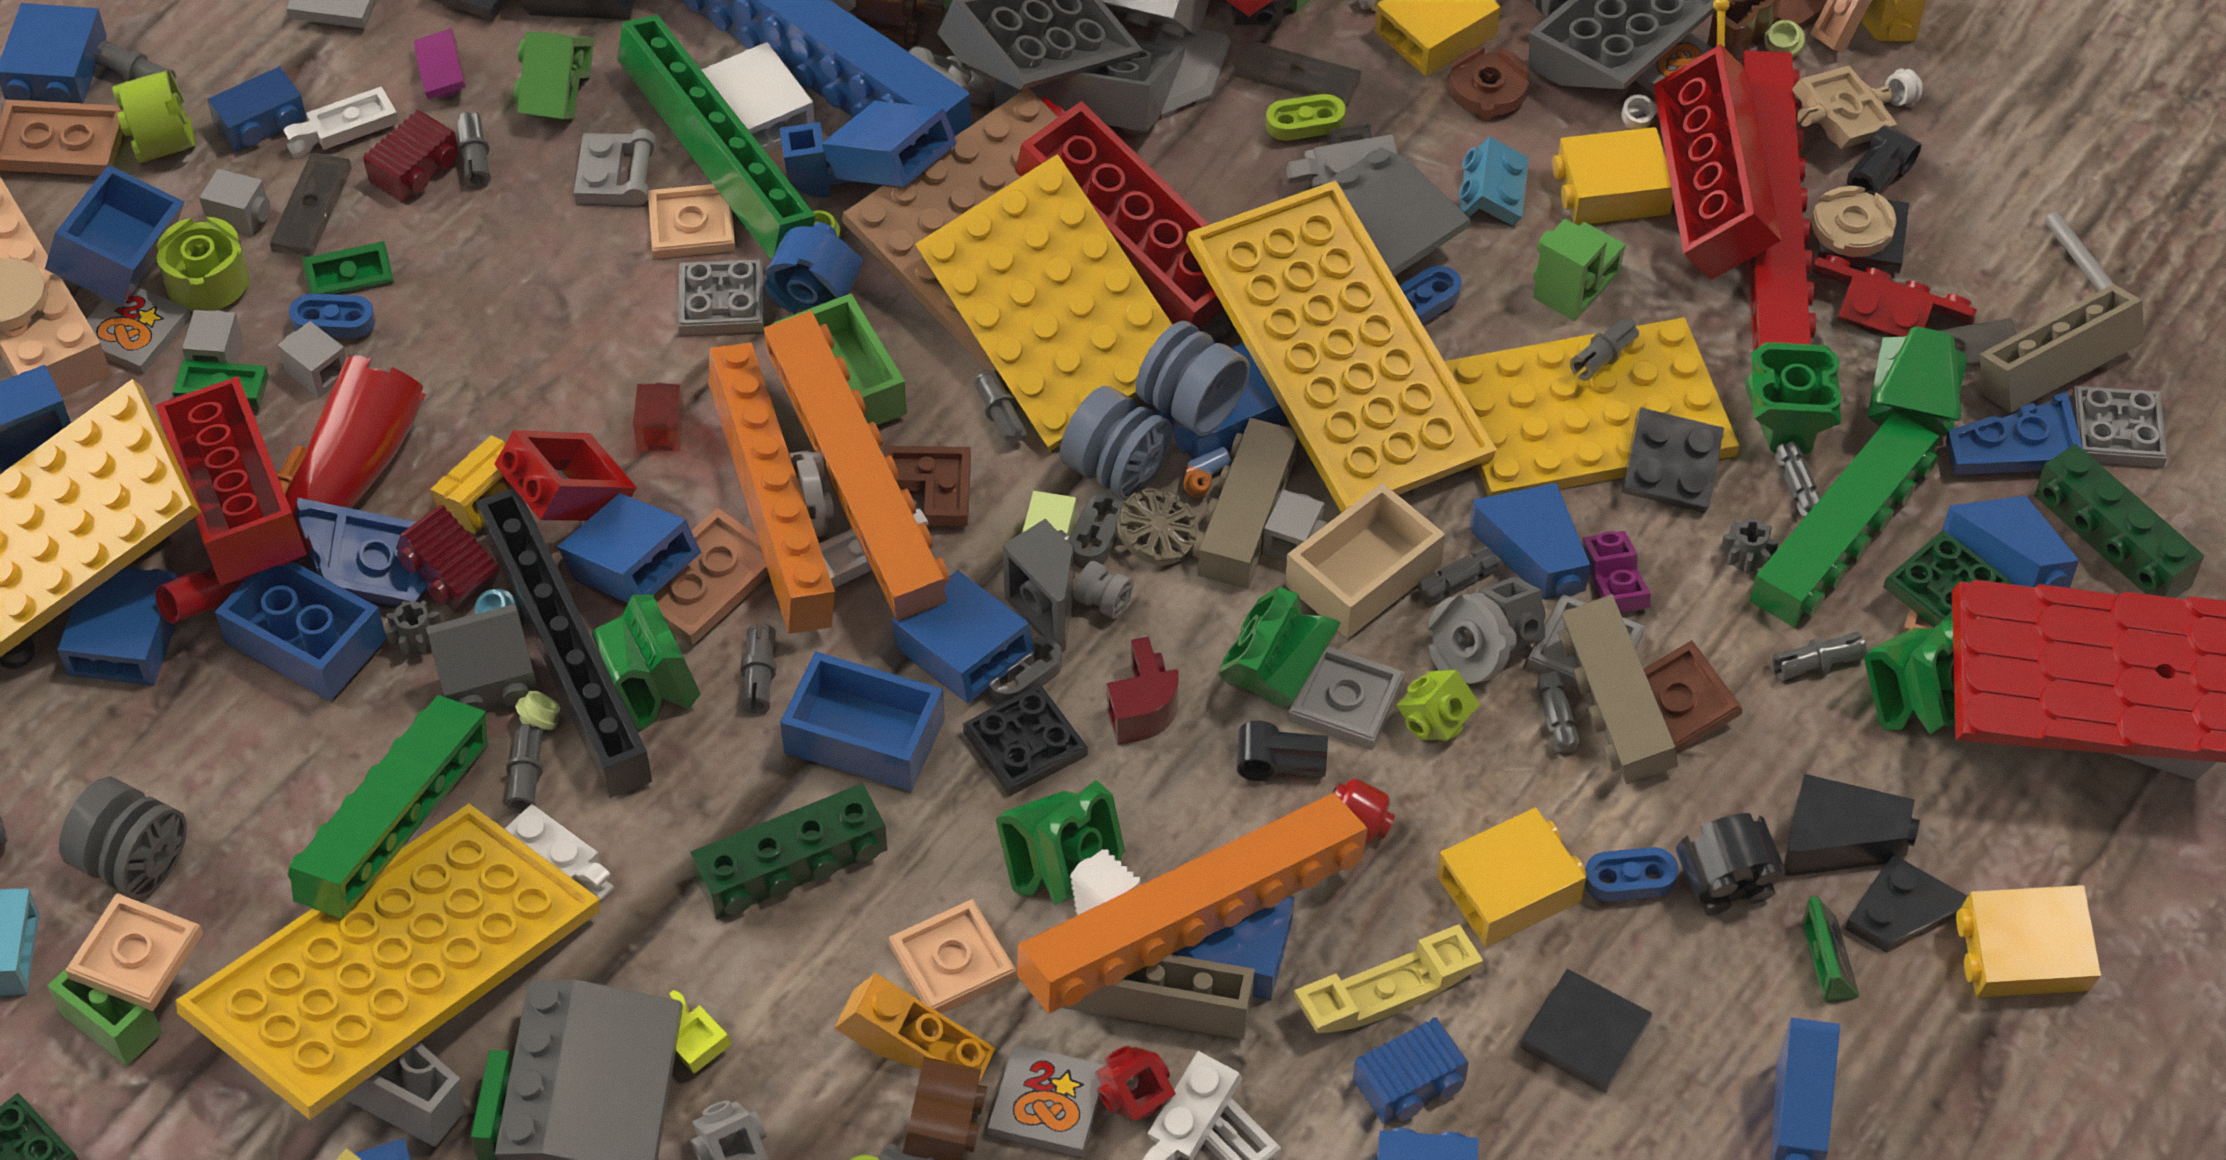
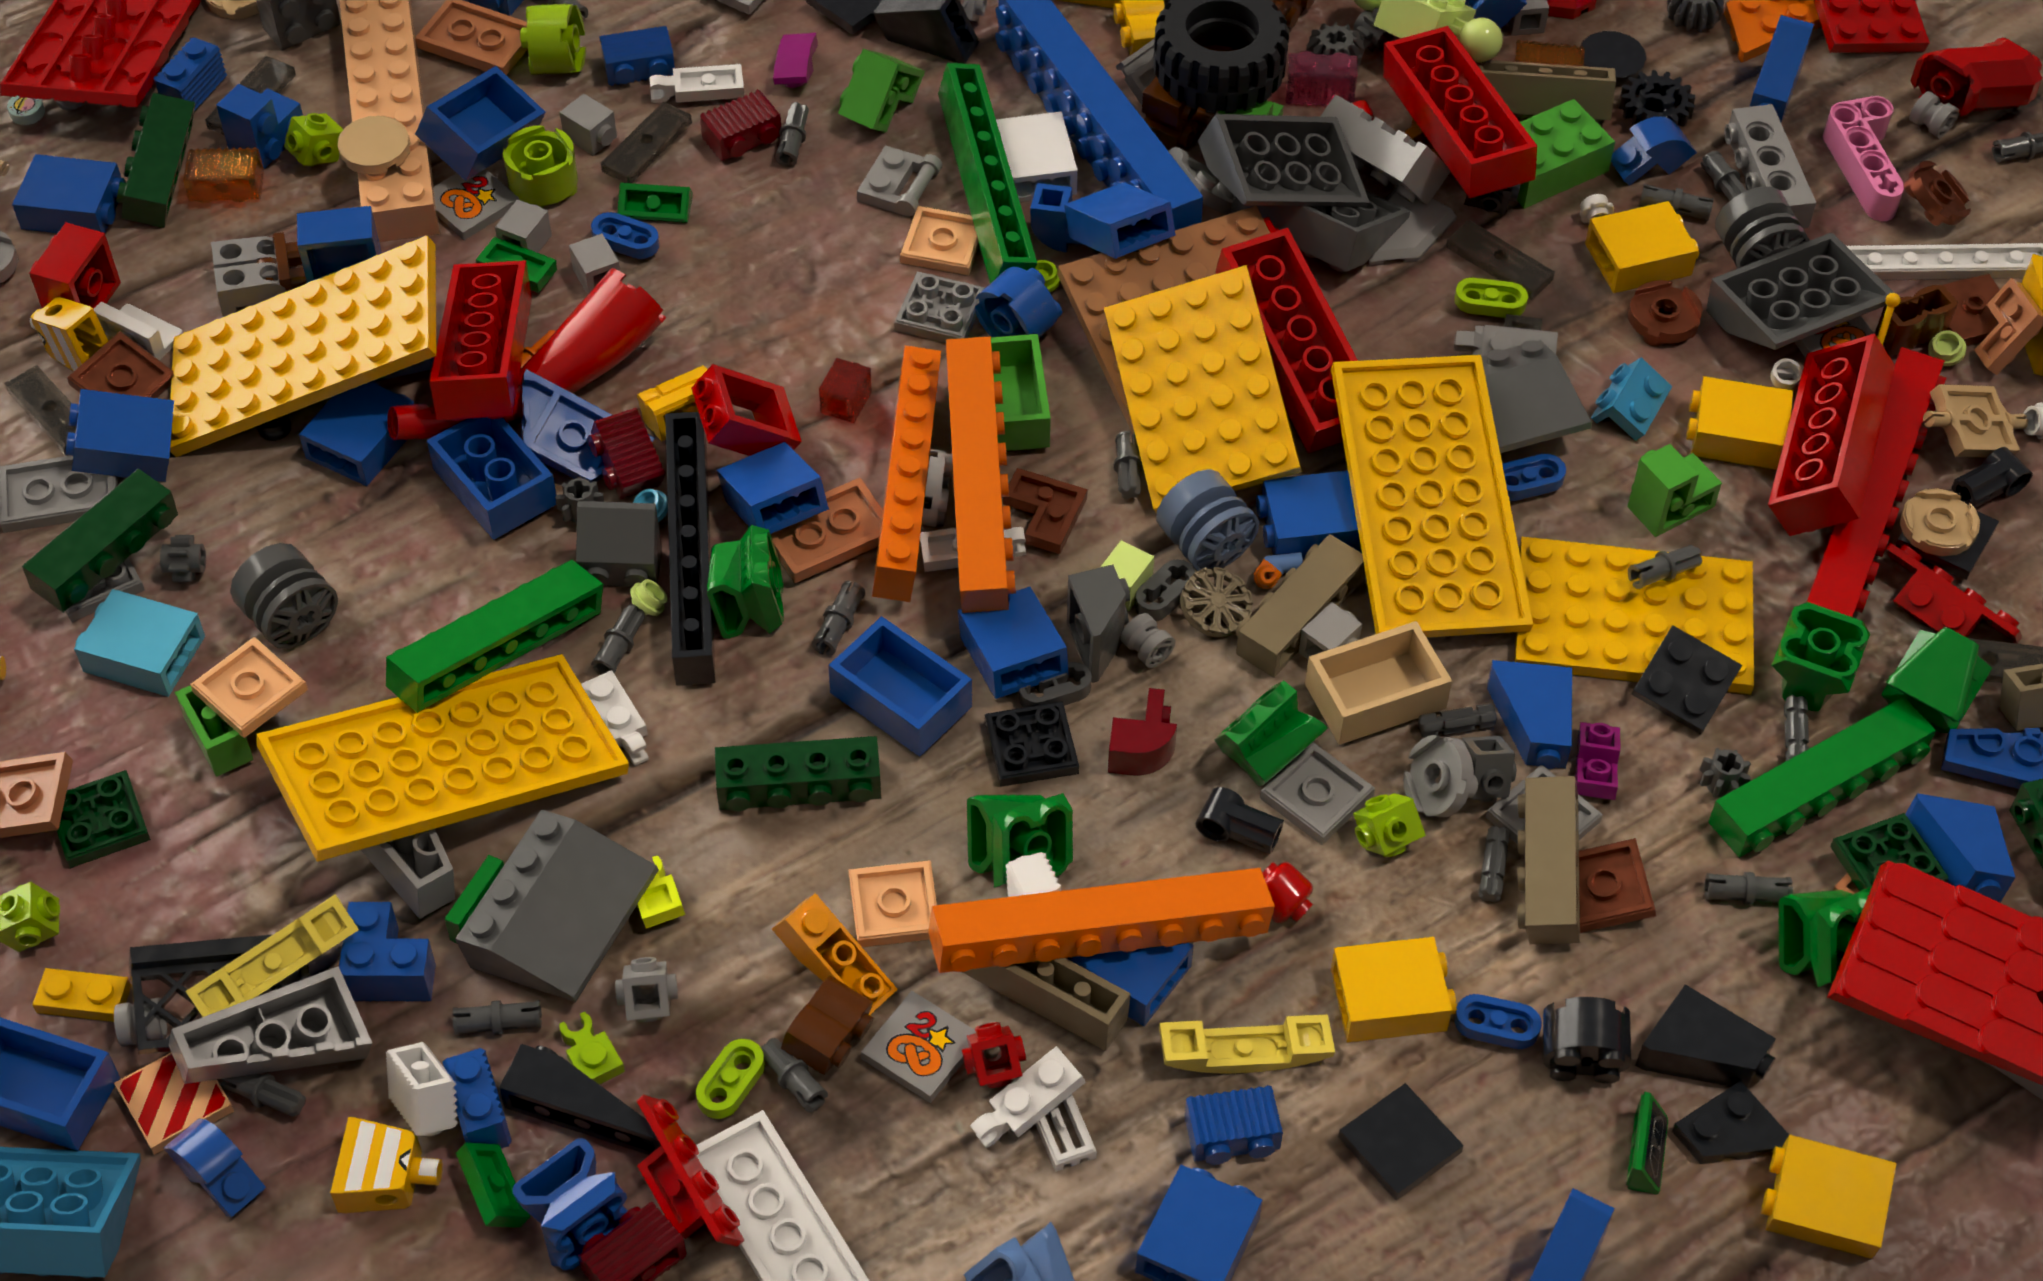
camera: 20 degrees right, 0 degrees up
sand blue wheel [1136,321,1250,436] -> none

